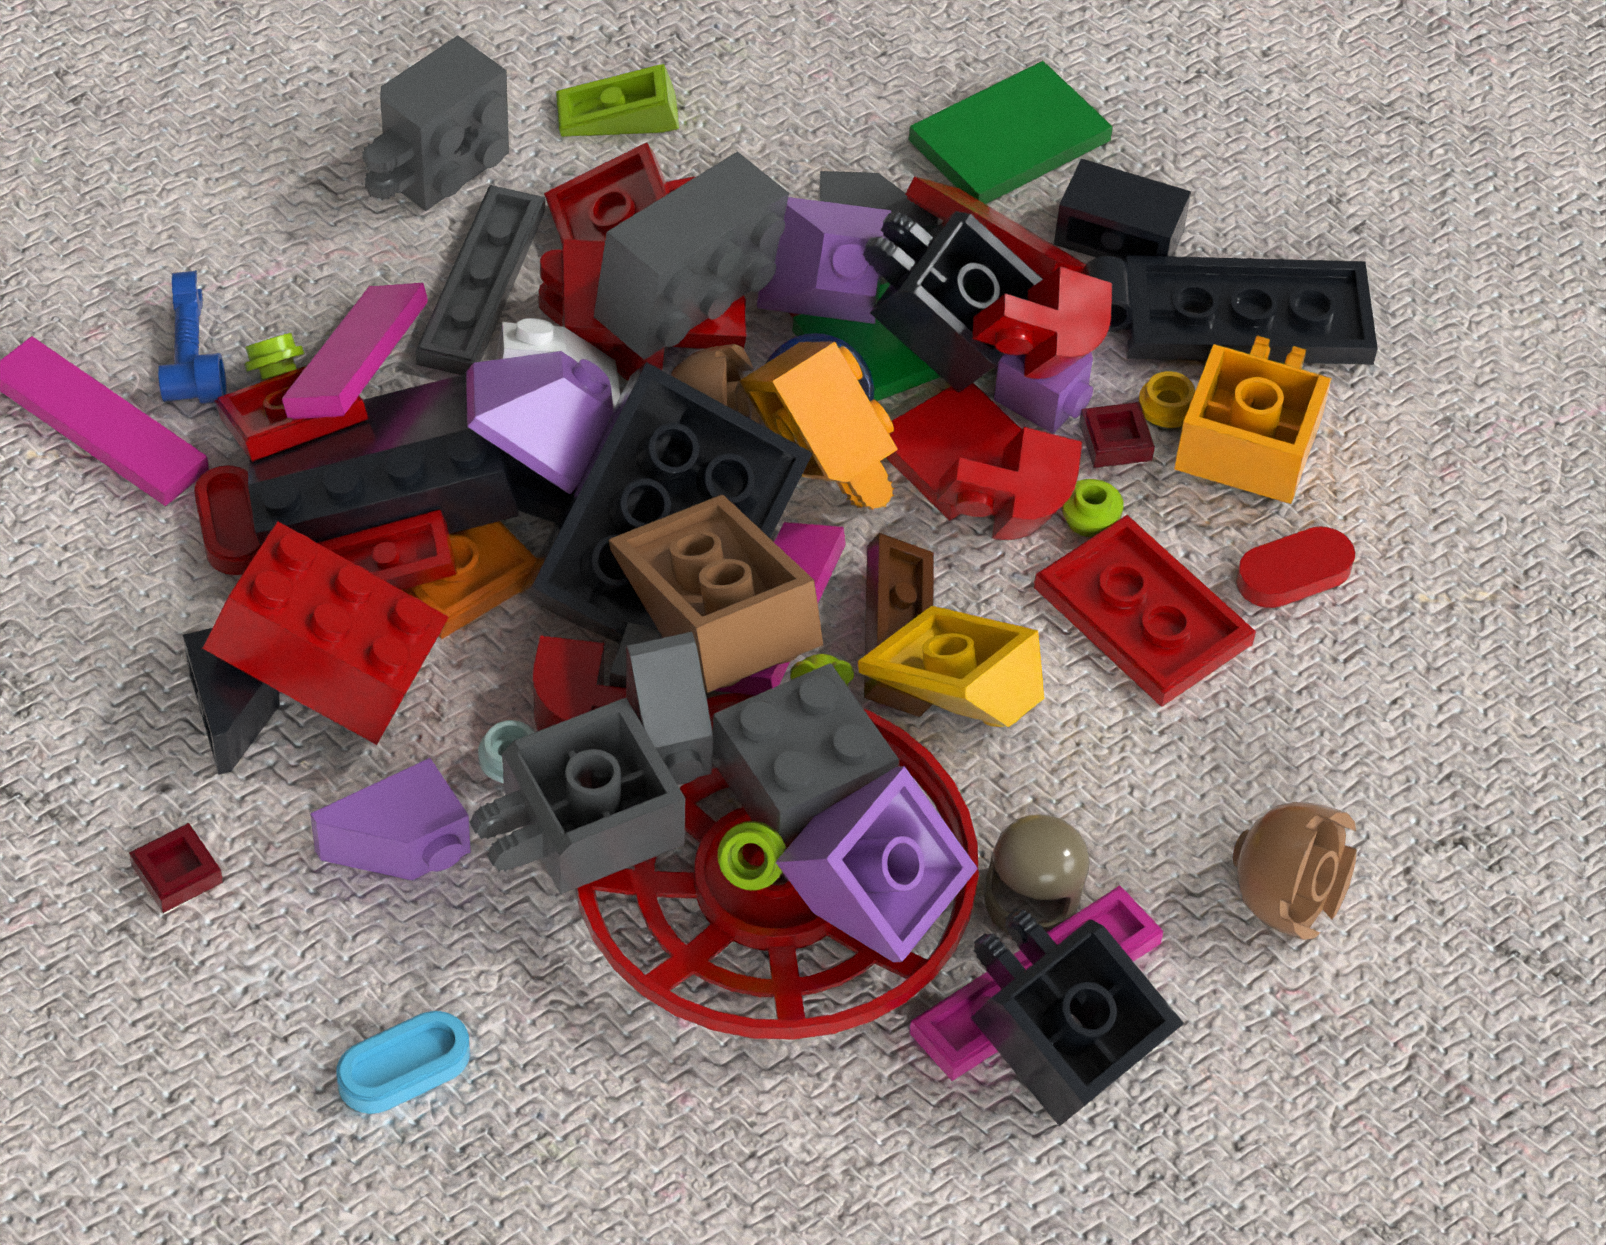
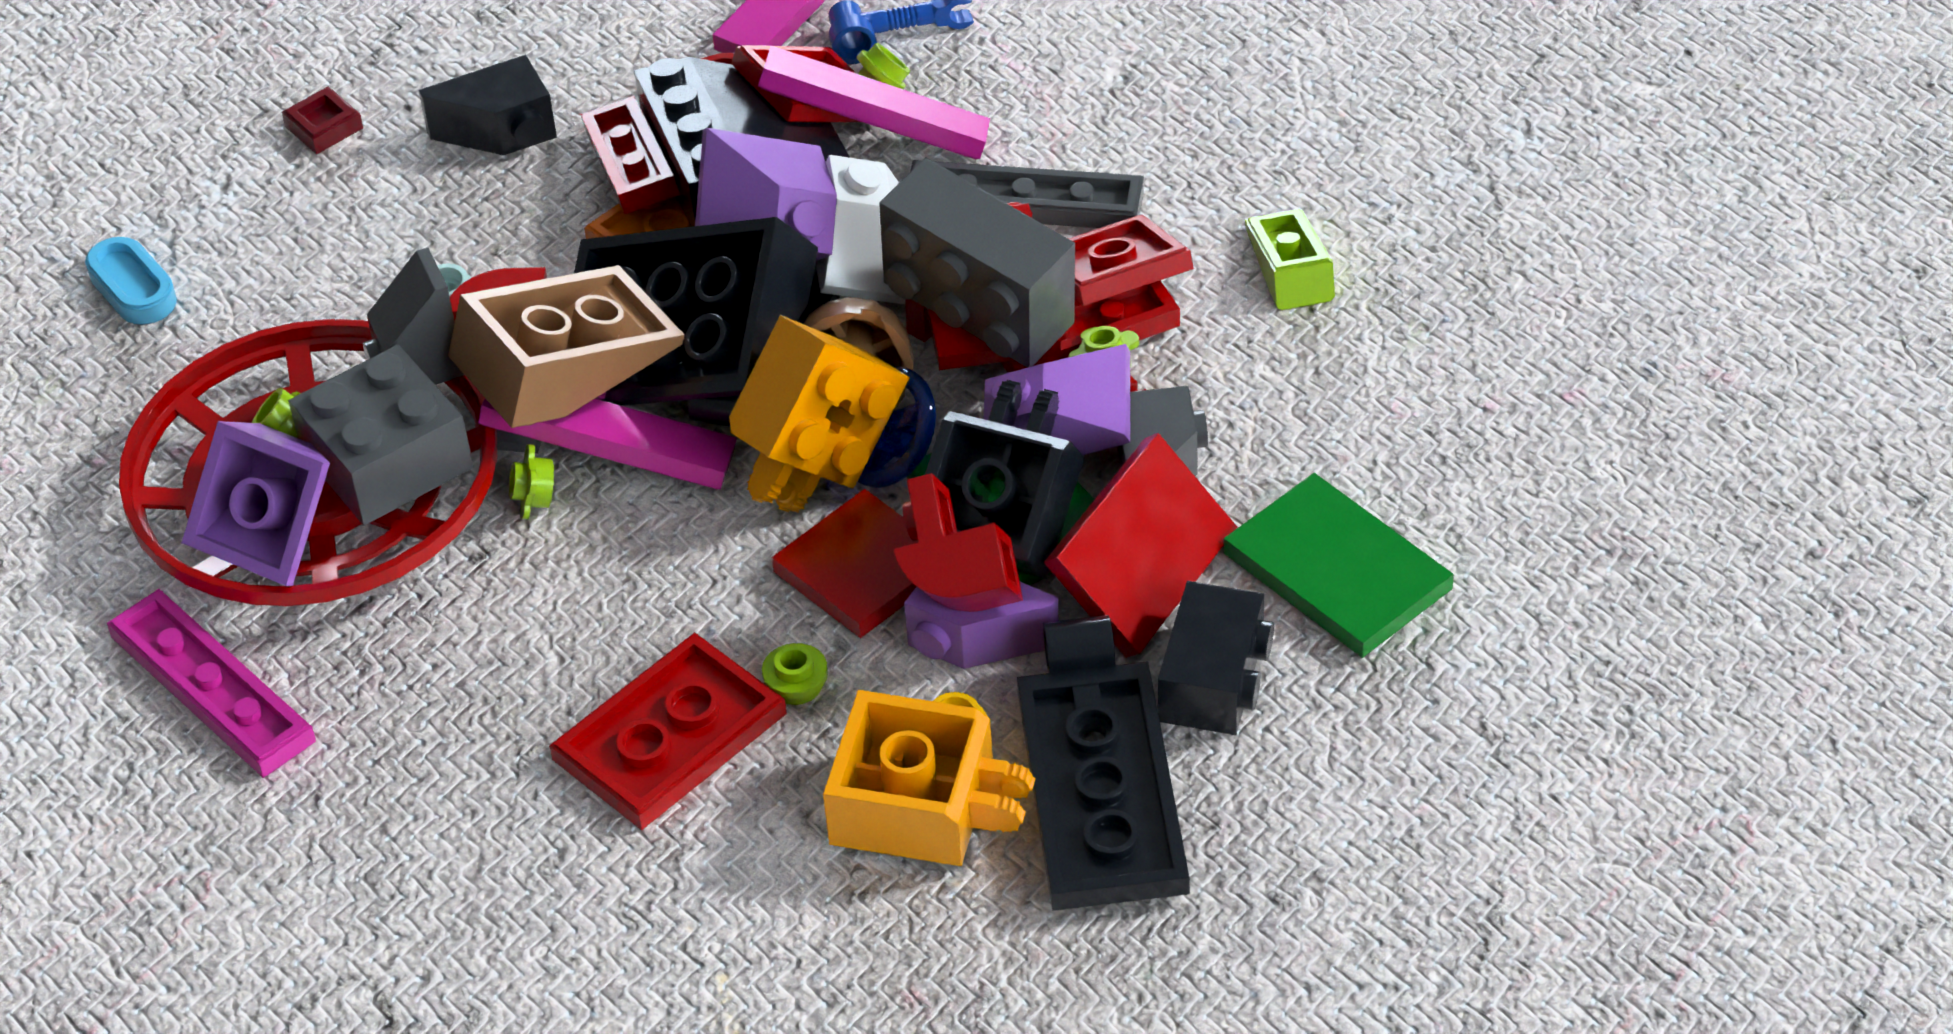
camera: 90 degrees right, 5 degrees down
red brick [202,521,449,745] -> none
medium lavender slope [310,758,471,881] -> none
dark grey hinge [362,35,509,211] -> none
dark grey hinge [469,698,685,894] -> none
yellow slope [857,606,1045,727] -> none
reddish brown plate [864,533,934,717] -> none
red brick [937,427,1082,540] -> none
black hinge [971,909,1184,1127] -> none
dark tan helmet [983,814,1090,935] -> none
dark red tile [1079,402,1155,468] -> none
medium nougat cylinder [1233,802,1357,940] -> none
red tile [1236,526,1355,608] -> none

